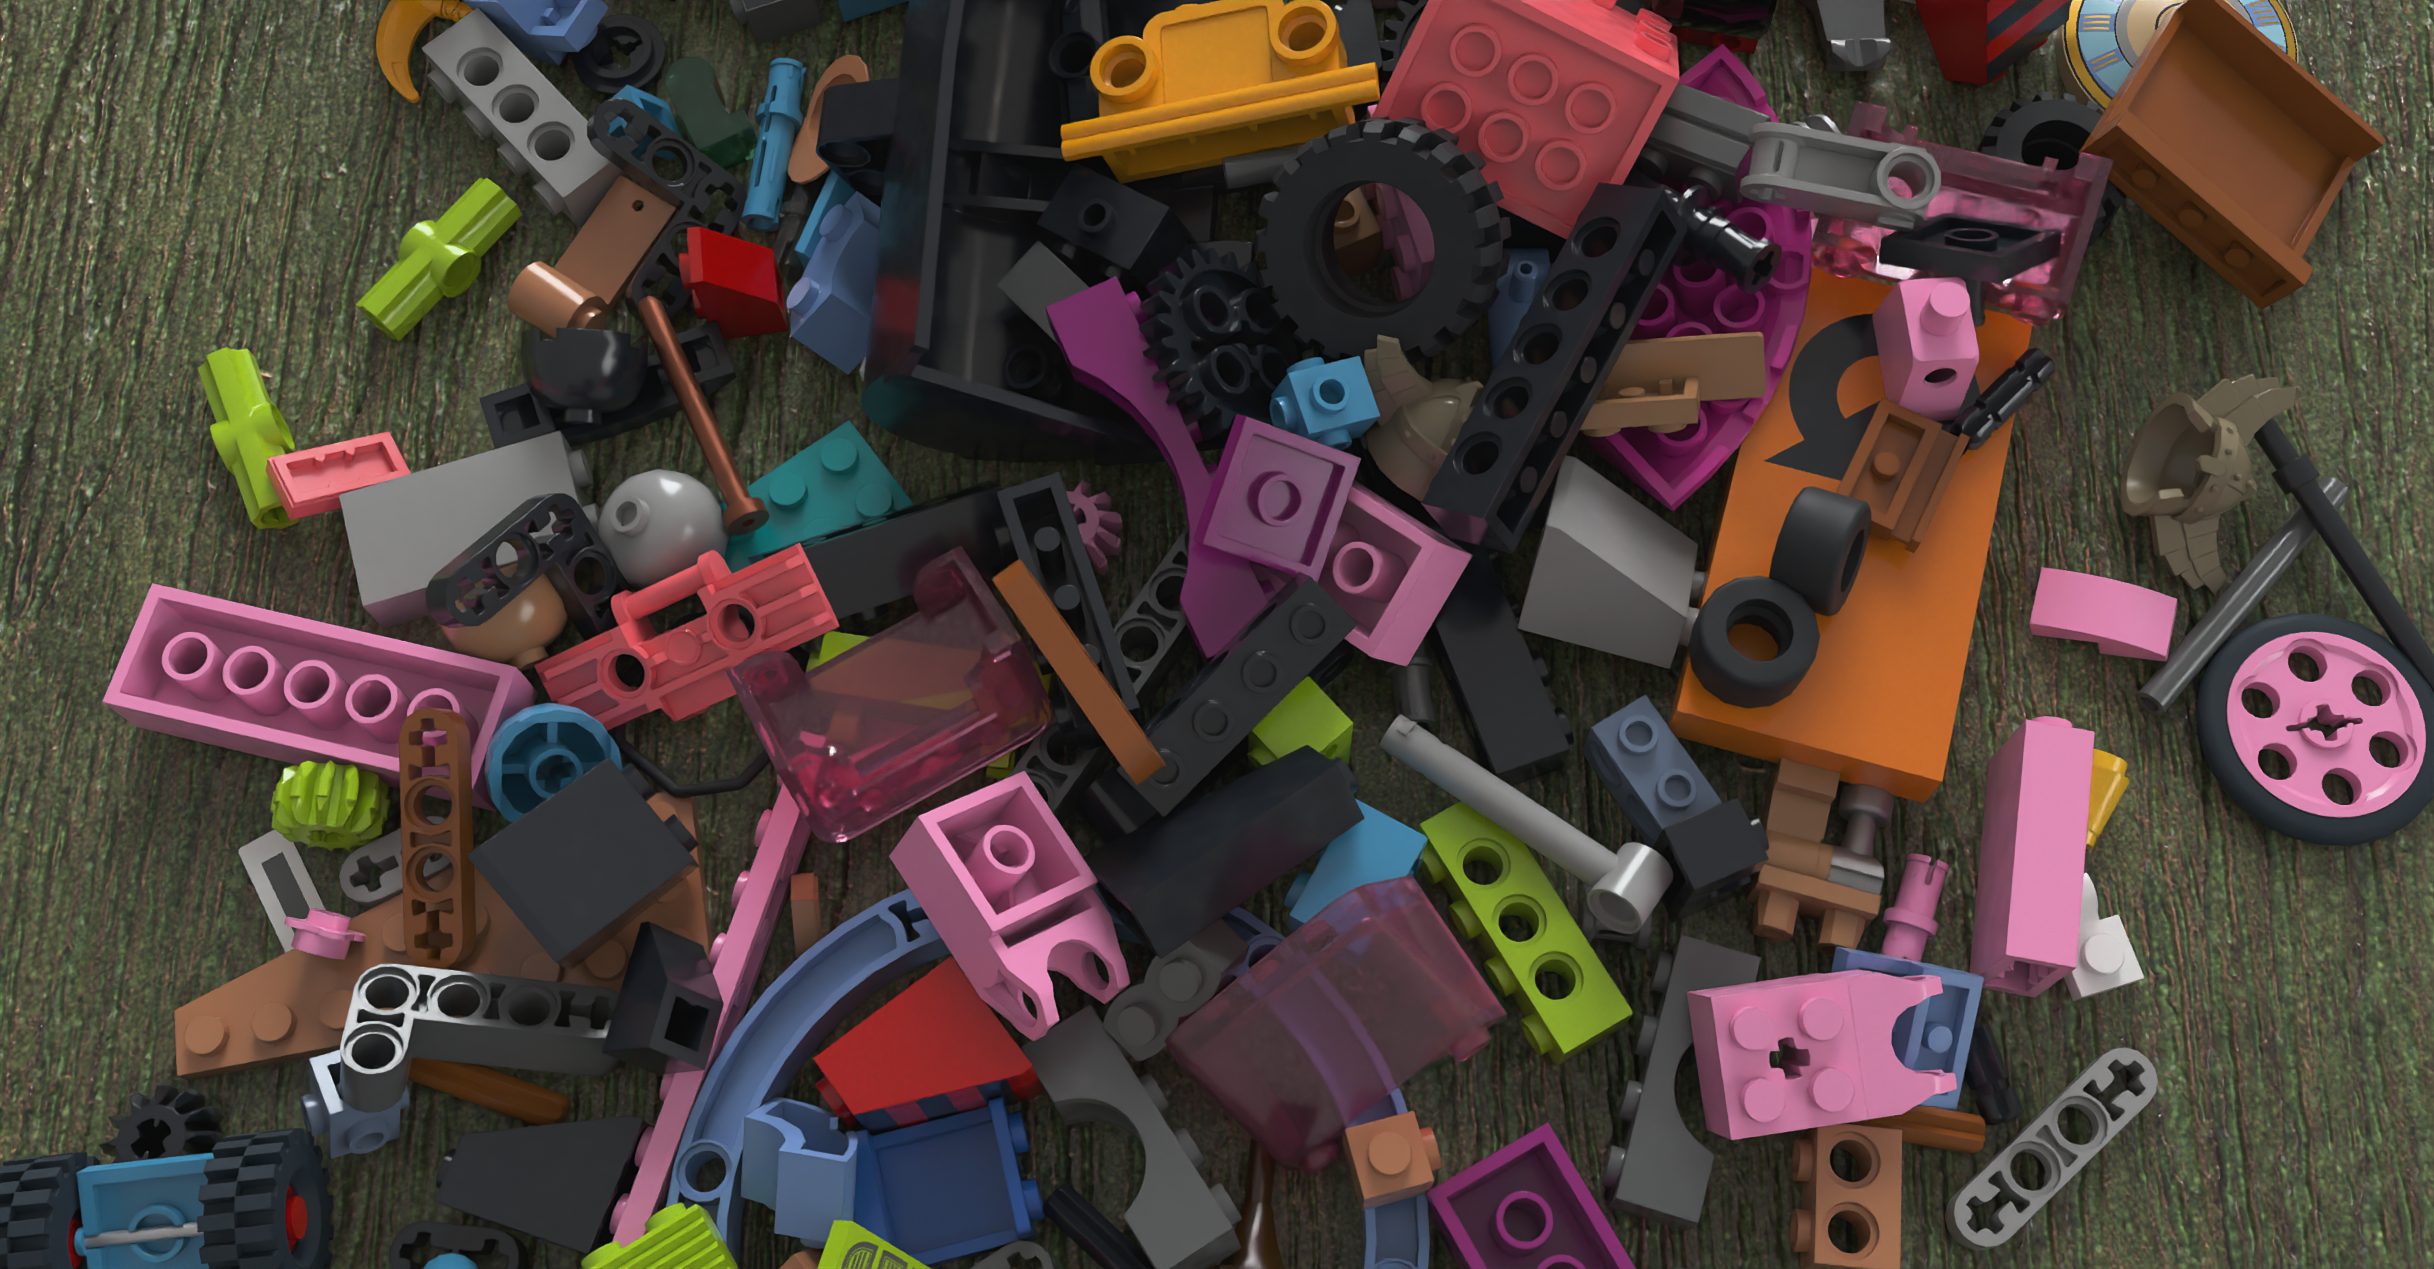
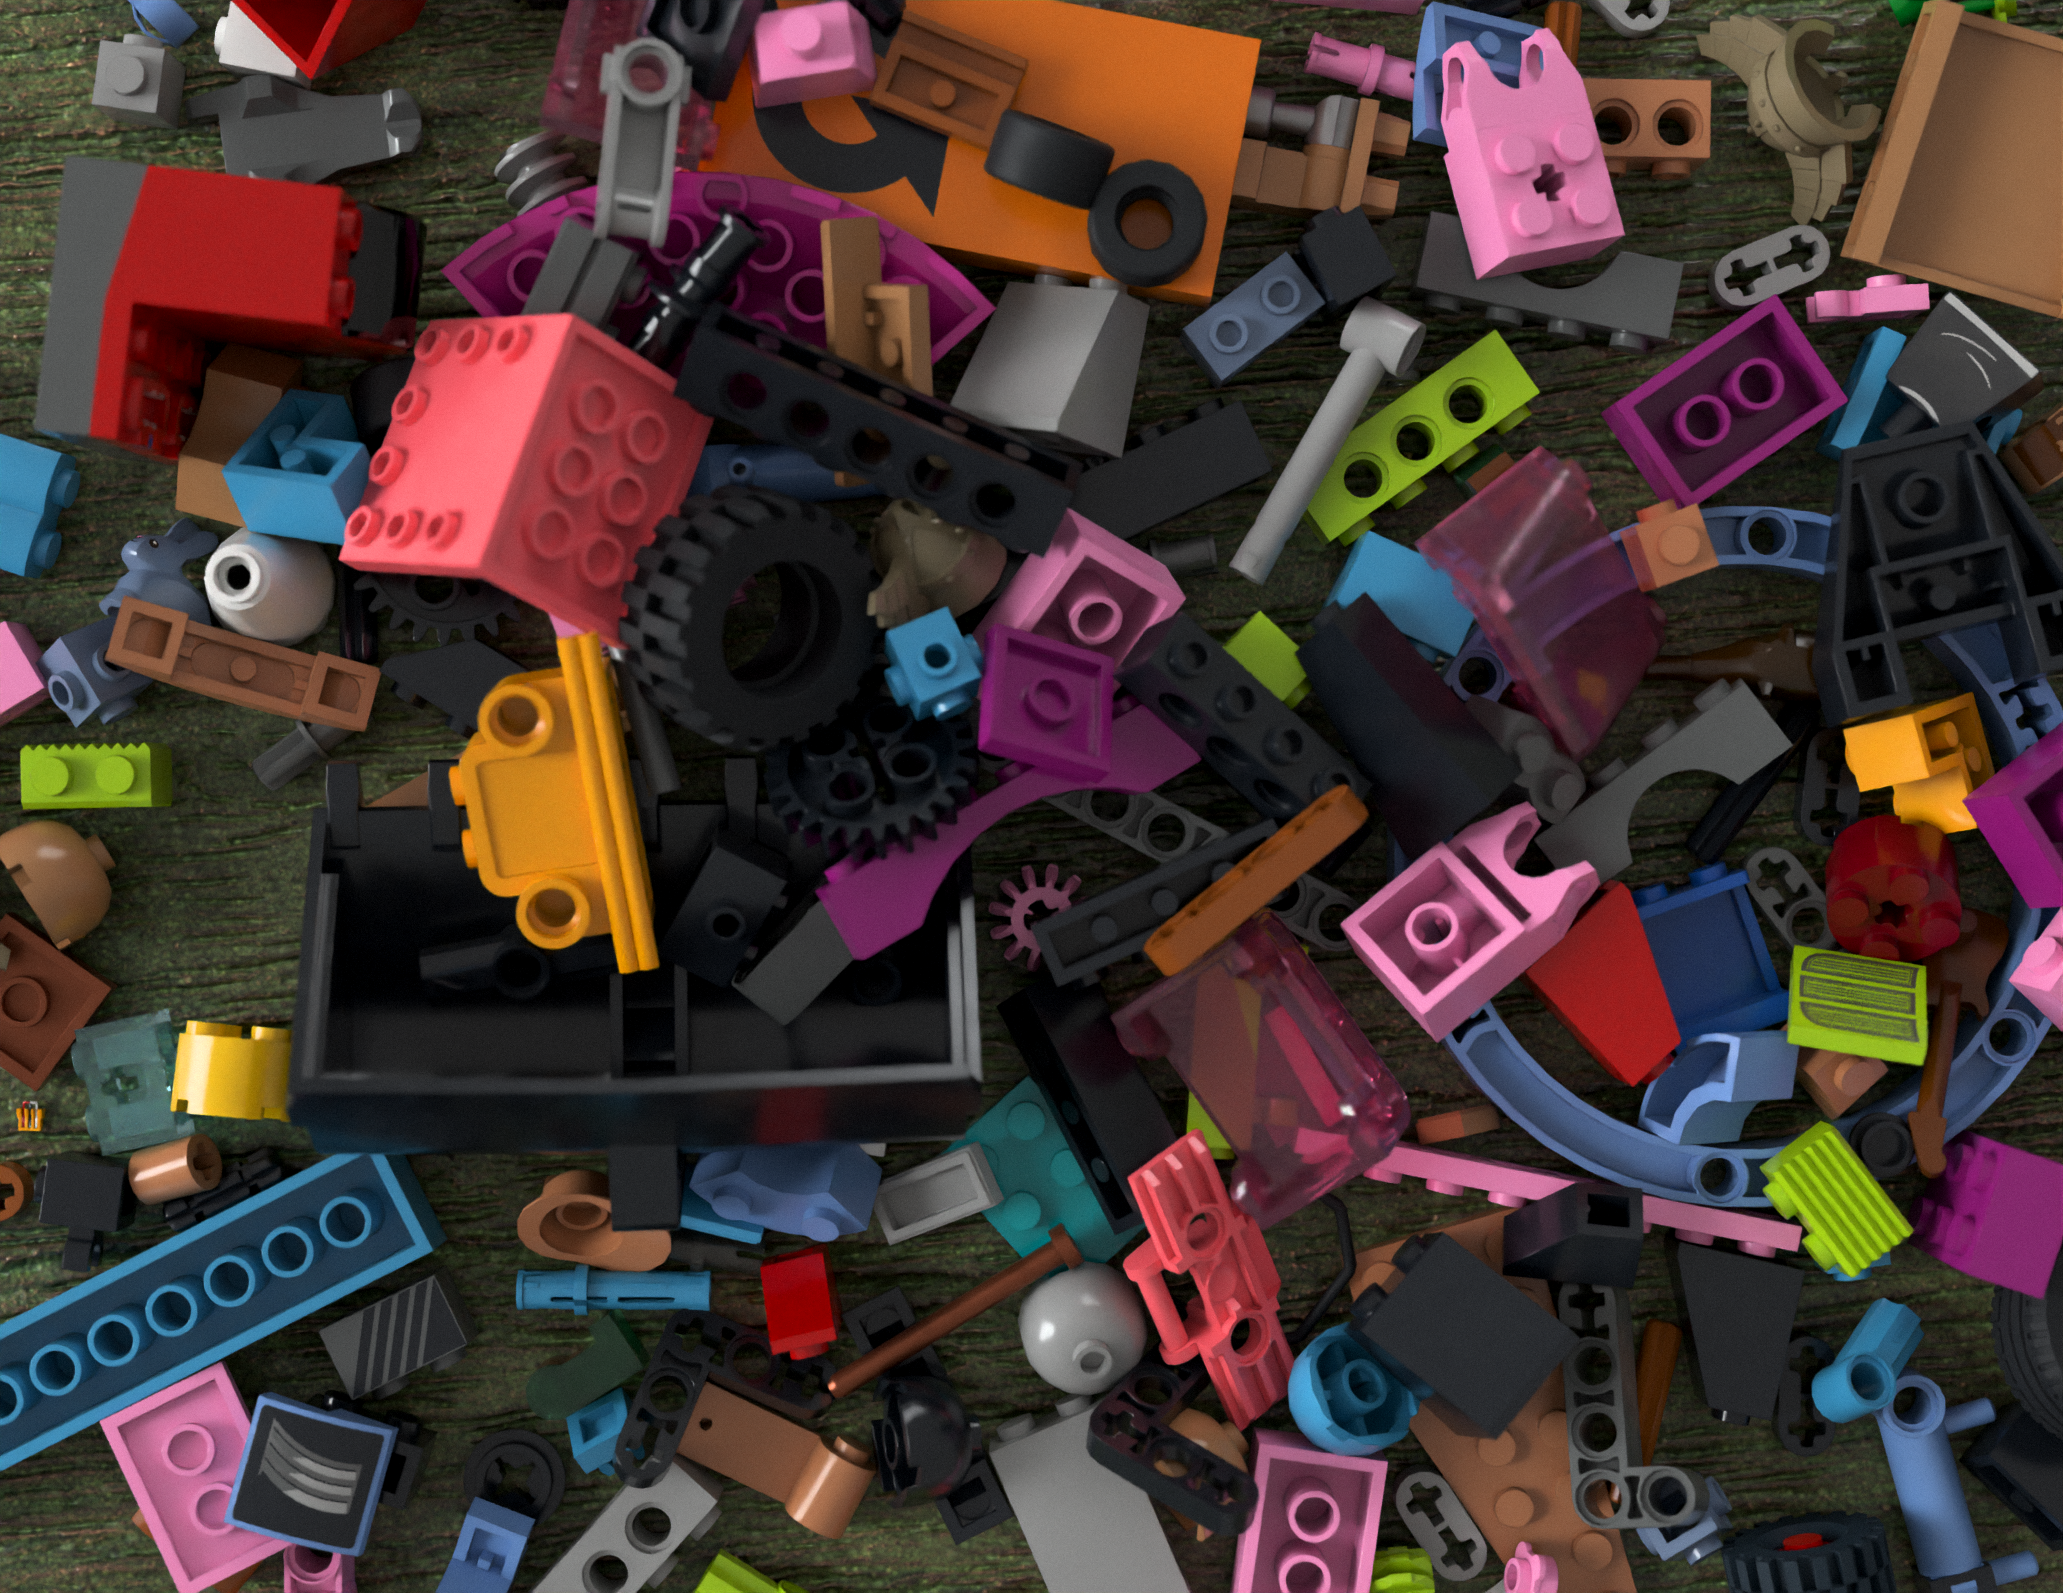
camera: 95 degrees left, 20 degrees up
dark orange beam [399,708,476,969] -> none
none -> light grey tile [873,1141,1004,1245]

